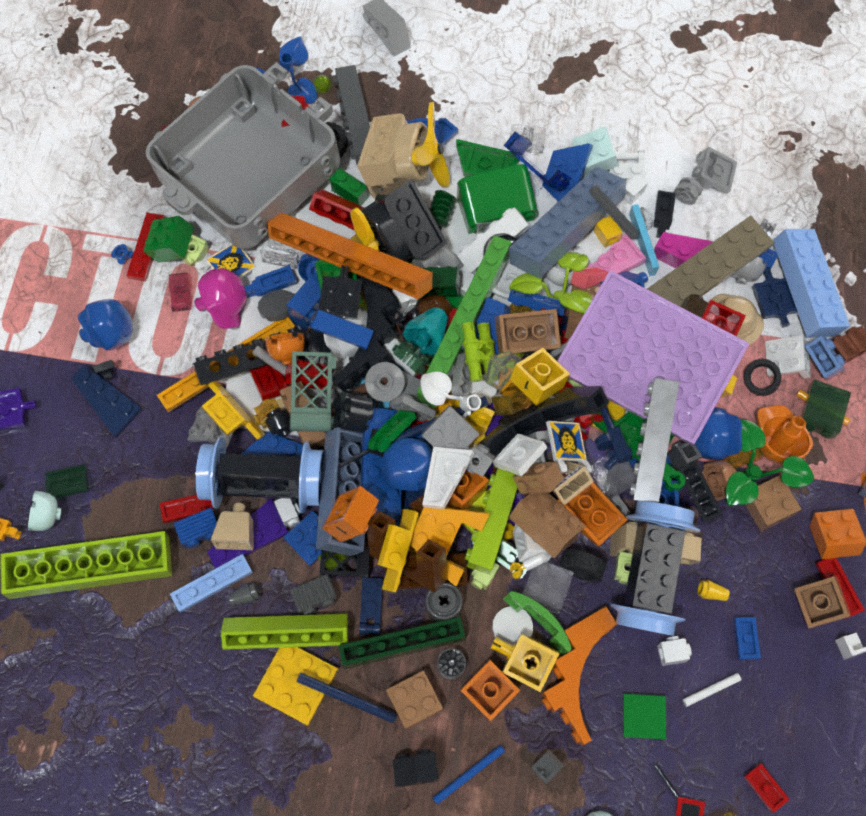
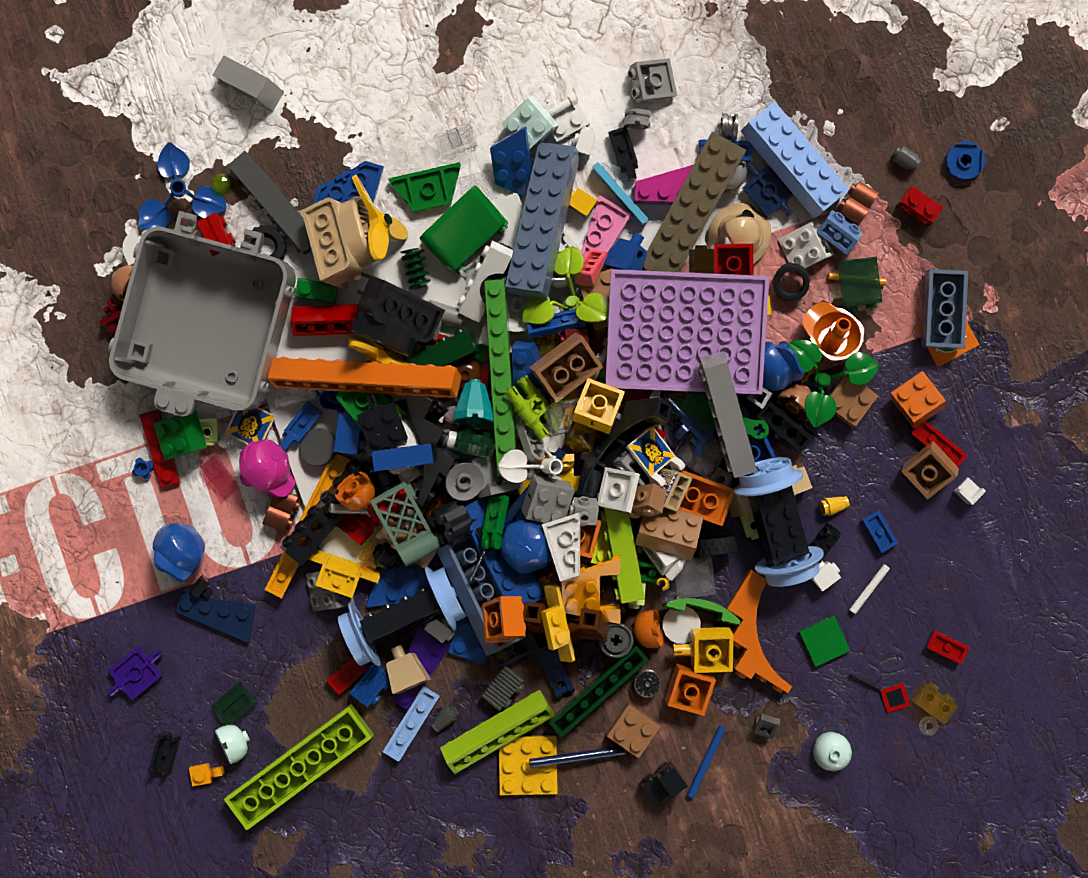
camera: 30 degrees left, 20 degrees up
clear blue panel [504,131,572,192] -> none
dark grey axle [589,185,639,239] -> none
none -> copper brick [262,492,301,533]
none -> orange cylinder [631,609,664,648]
none -> black hinge [809,523,841,562]

